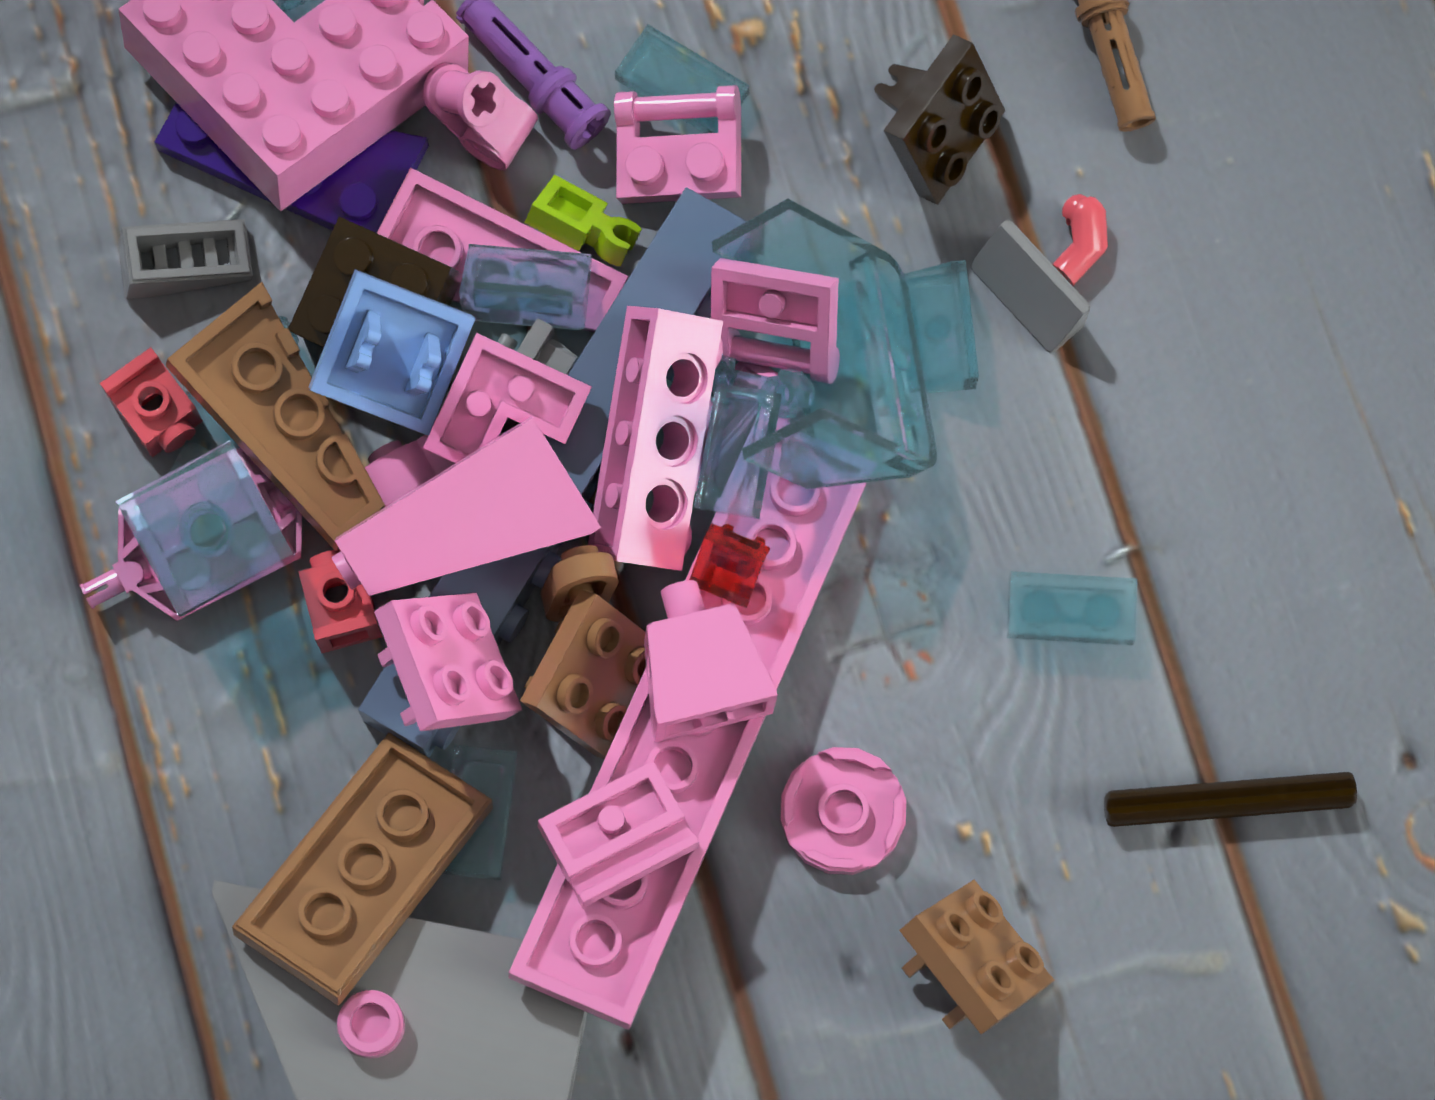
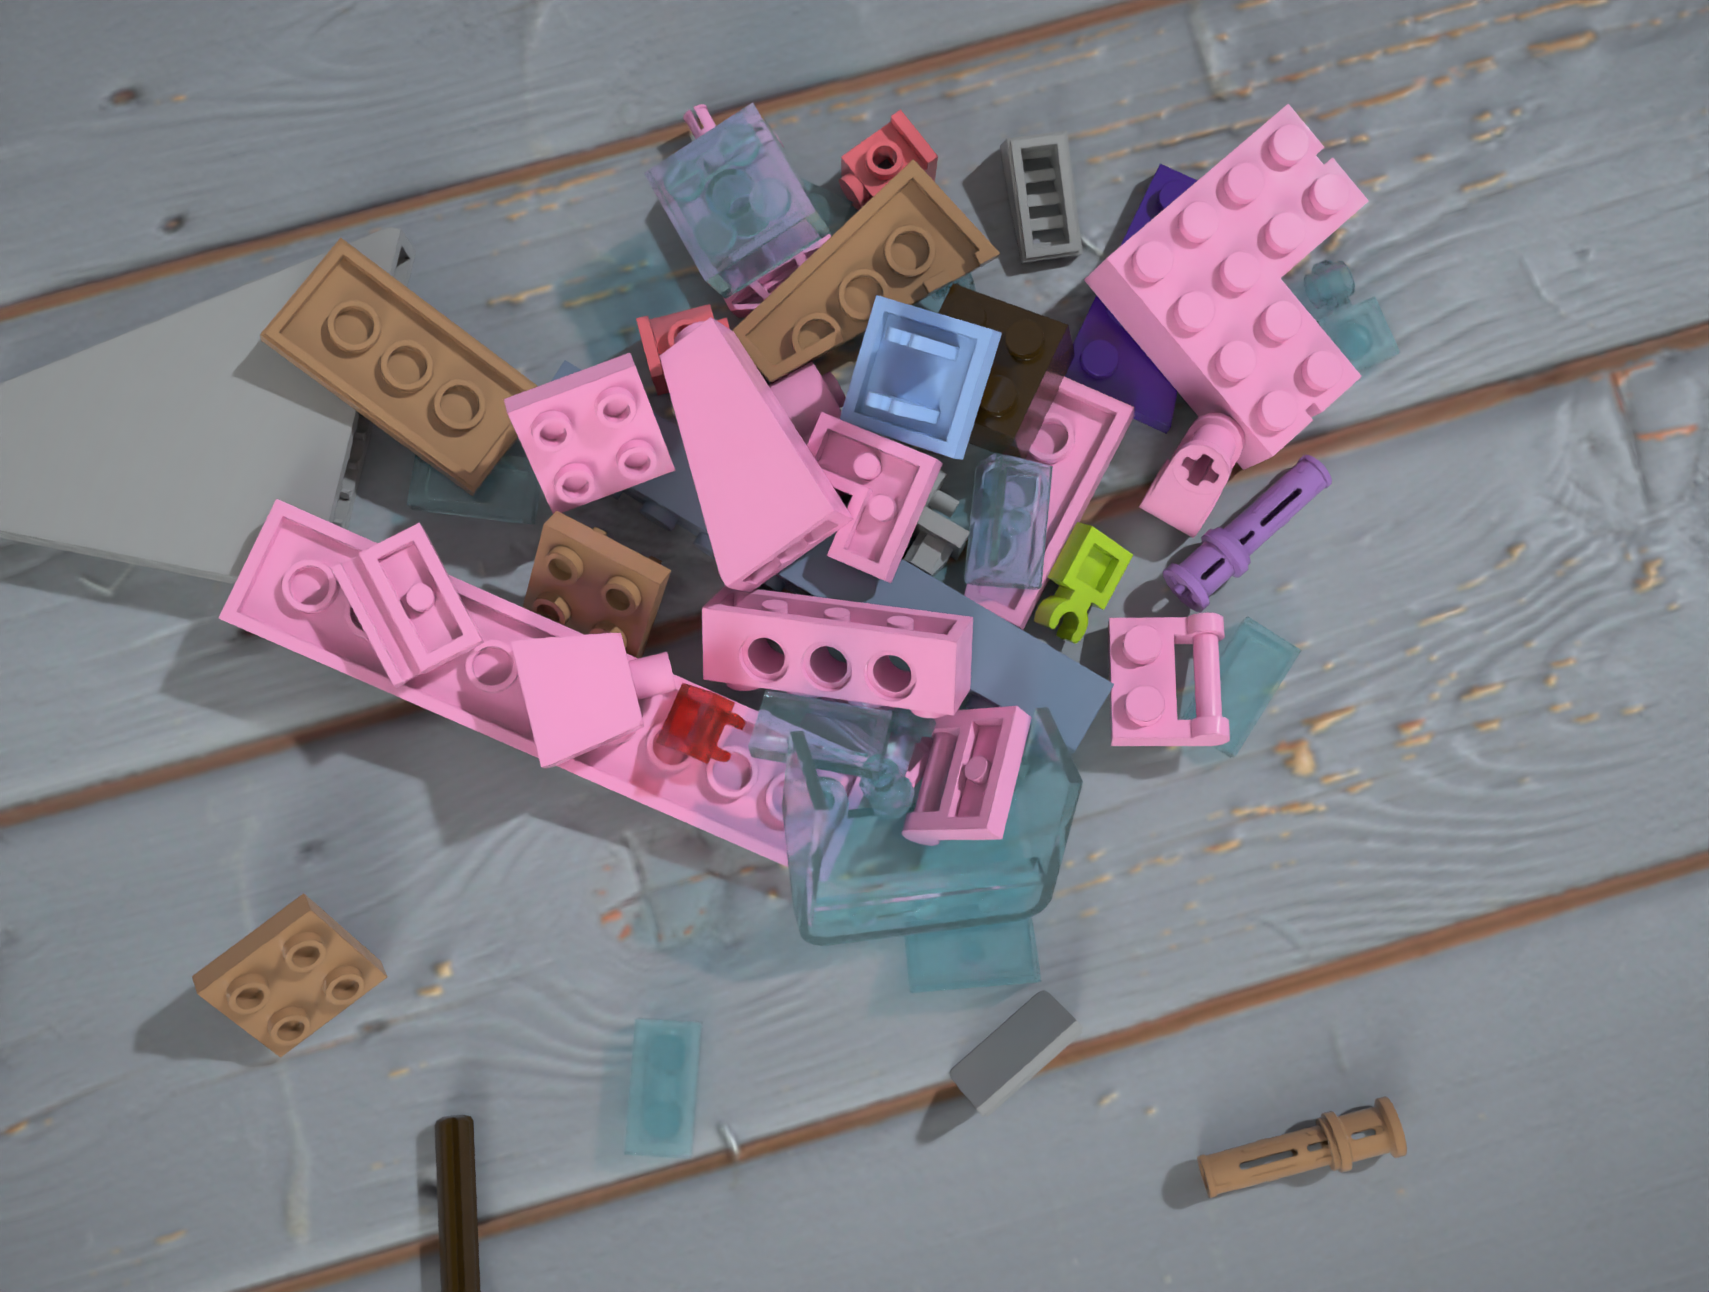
camera: 90 degrees right, 5 degrees up
bright pink tile [337,990,405,1058] -> none
medium nougat plate [541,545,619,622] -> none
bright pink tile [780,747,906,875] -> none
dark brown plate [874,34,1005,205] -> none
coral arm [1052,194,1108,286] -> none

